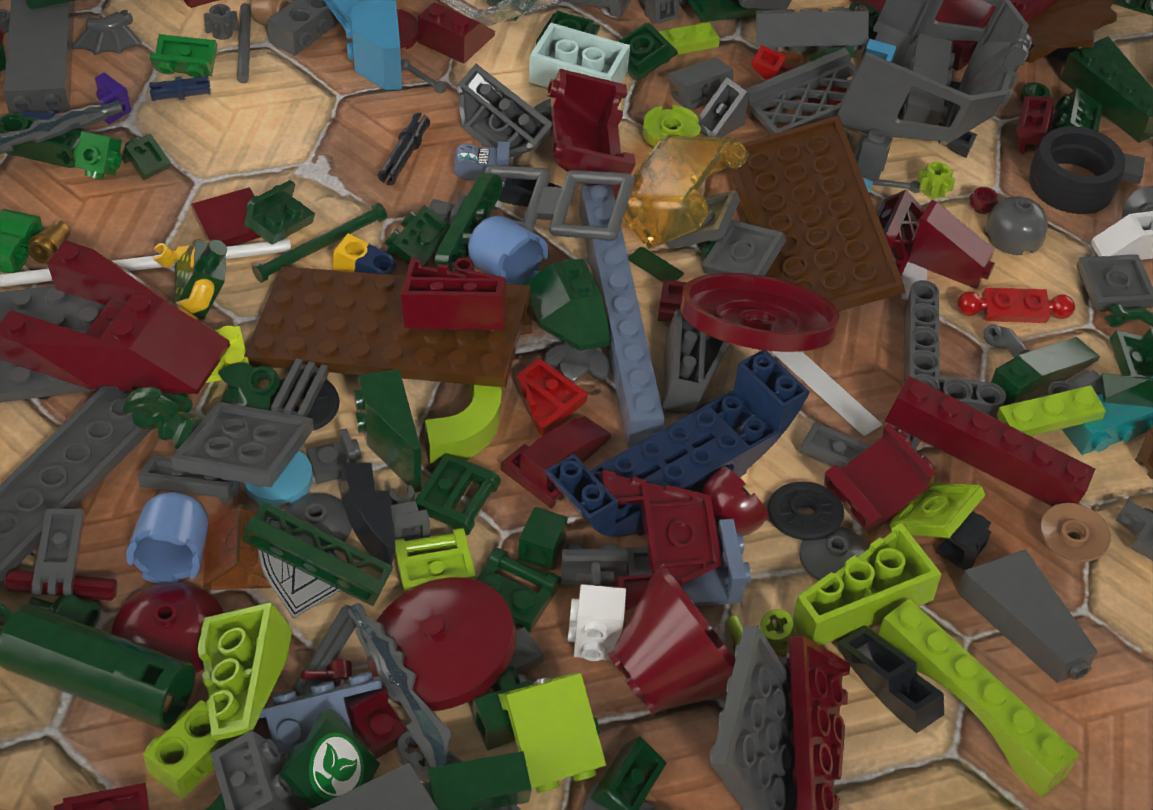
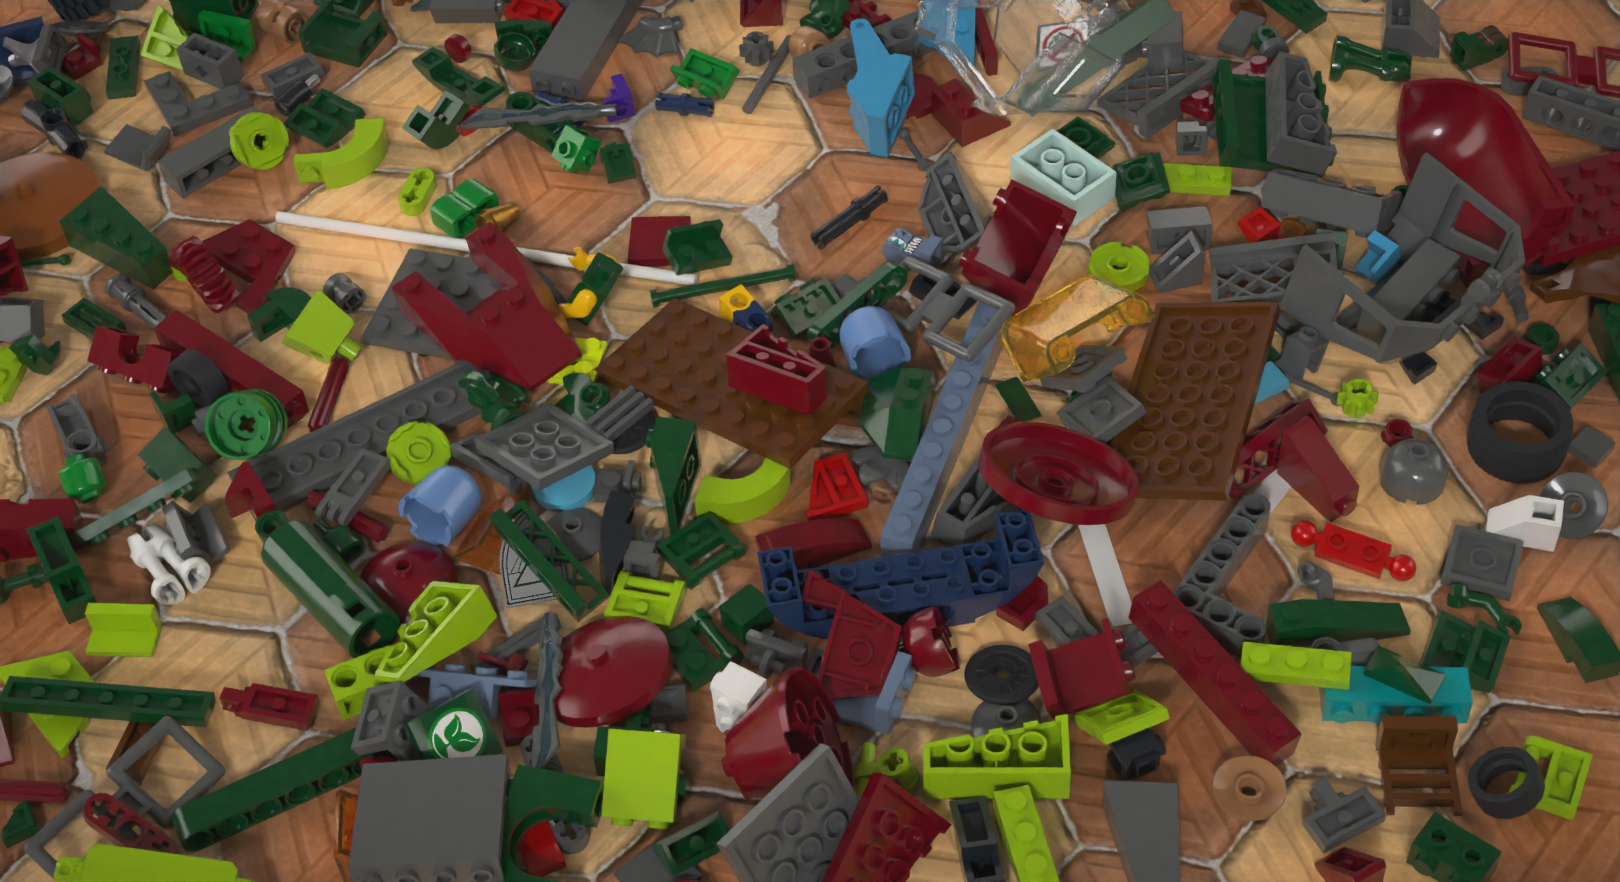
camera: 35 degrees right, 0 degrees up
none -> lime tile [386,421,451,485]
none -> dark red bracket [996,576,1048,631]

